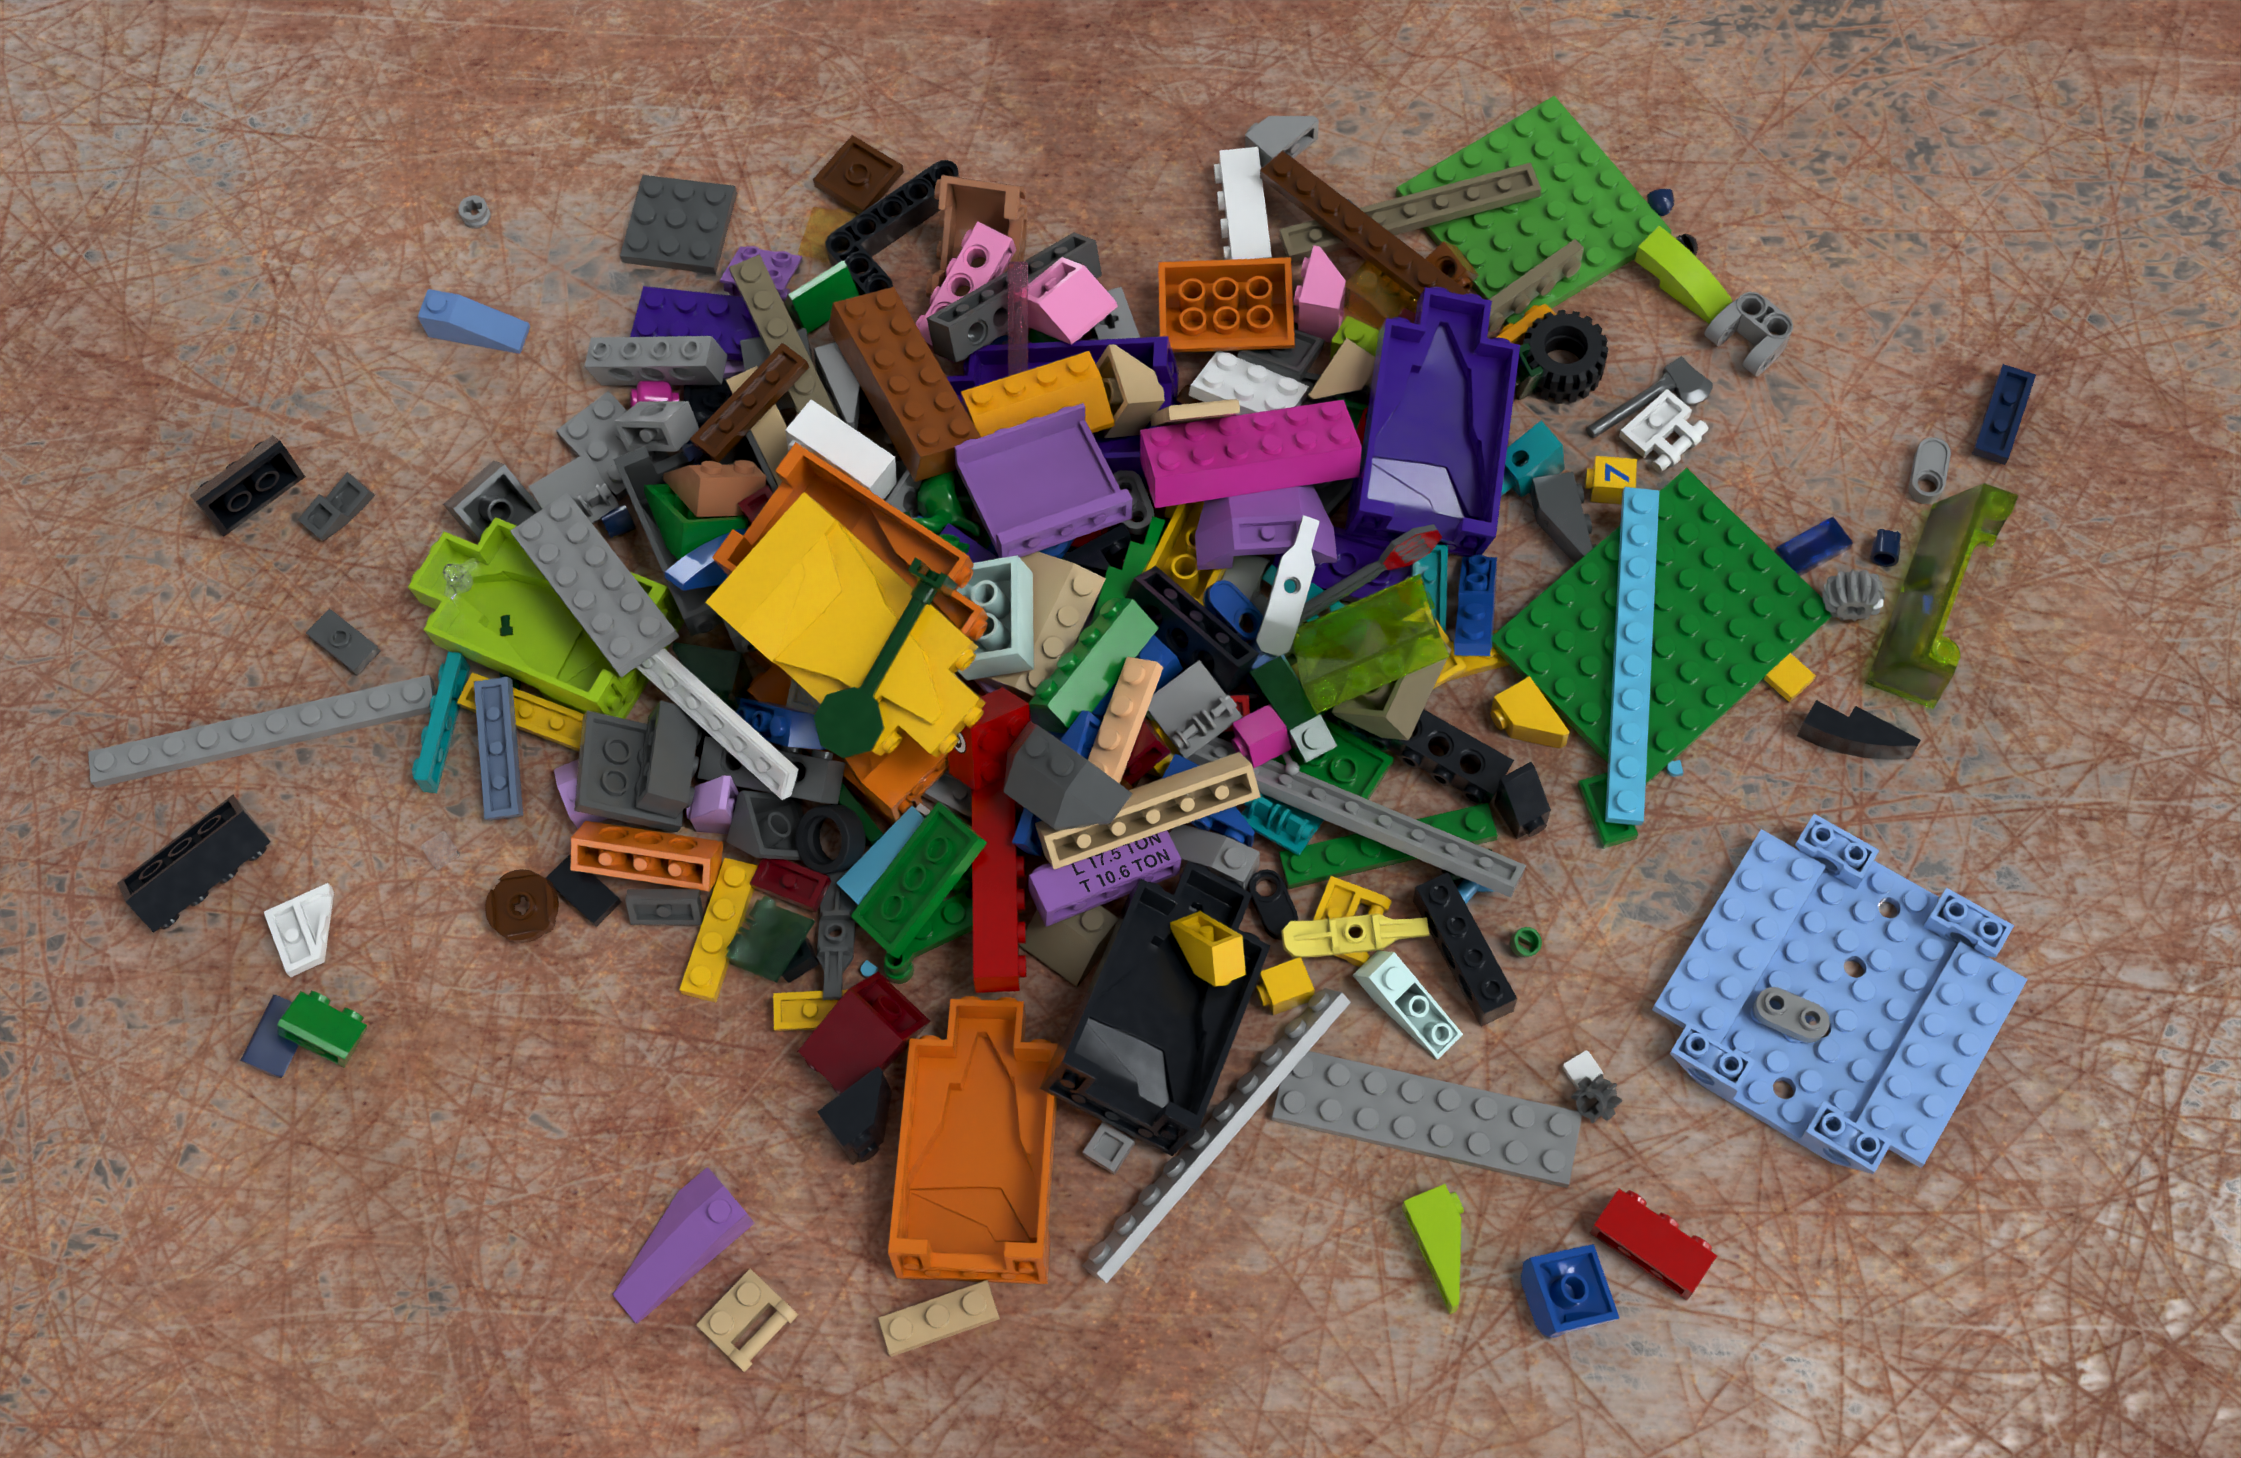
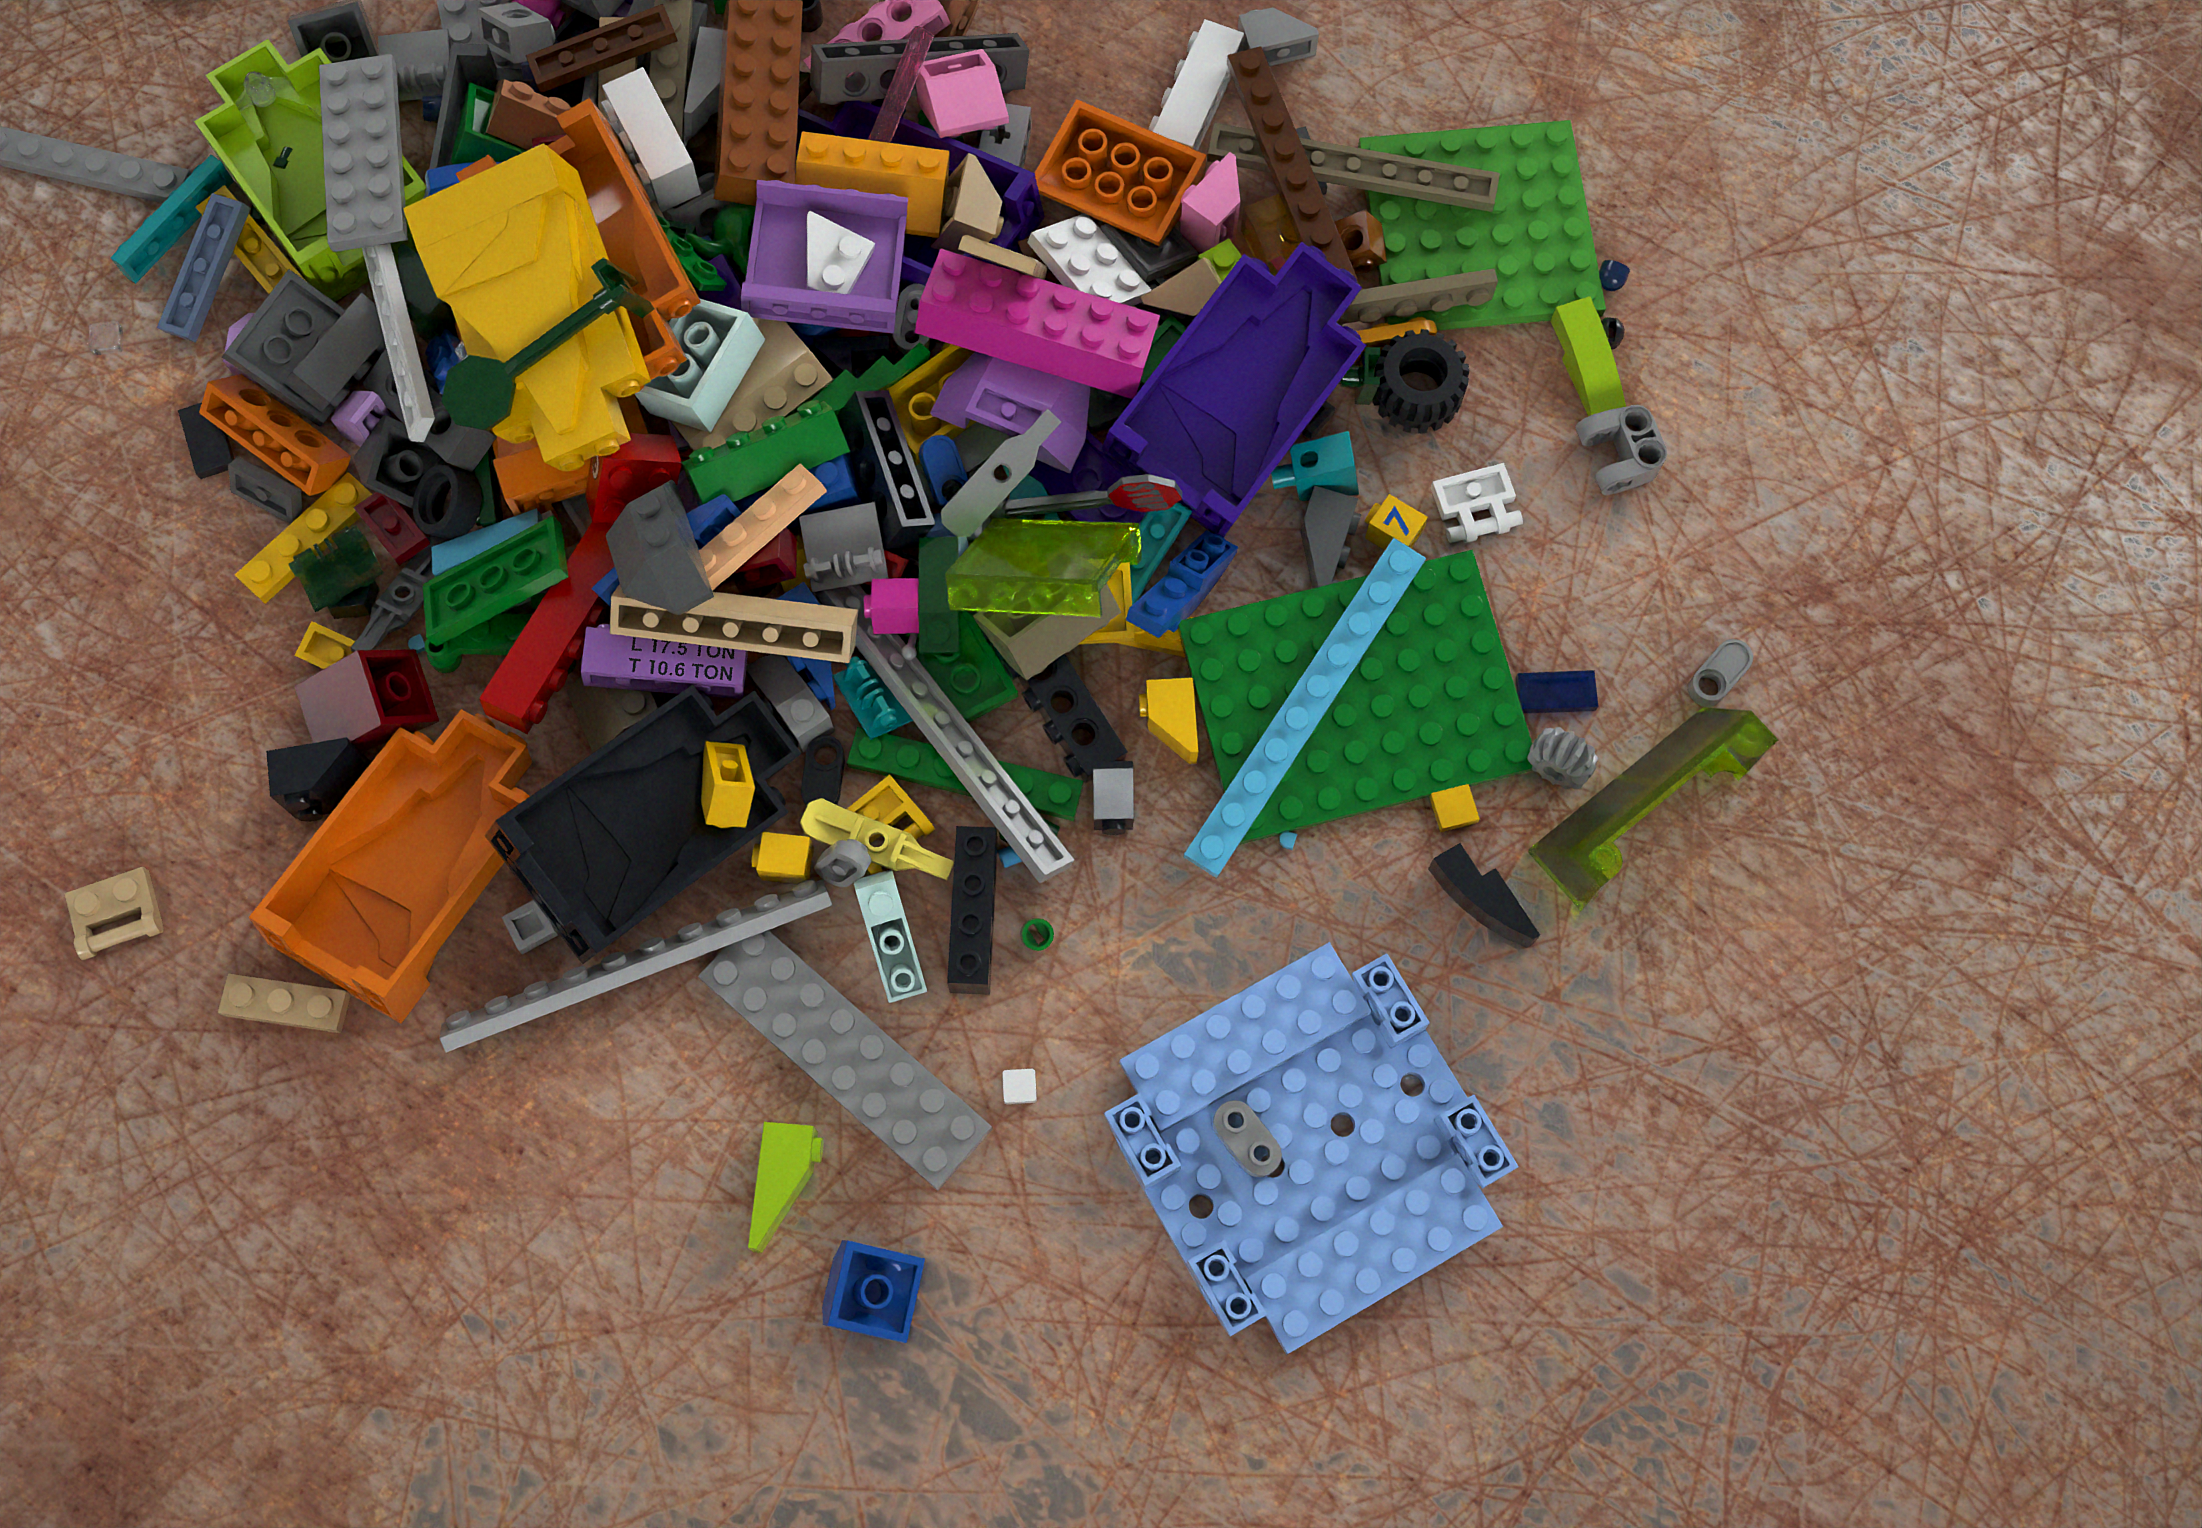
camera: 20 degrees right, 5 degrees up
dark grey plate [306,608,381,675] -> none
reddish brown plate [485,869,559,943] -> none
medium lavender wedge [612,1167,755,1324] -> none
dark grey gear [1571,1074,1622,1123] -> none
green tile [1578,772,1638,849] -> none
dark grey piece [1586,356,1713,439] -> none
red brick [1590,1188,1717,1301] -> none
dark blue hose [1870,529,1901,567] -> none
dark blue plate [1972,364,2036,465] -> none
none -> white wing [806,211,875,294]
none -> light grey plate [814,839,872,887]

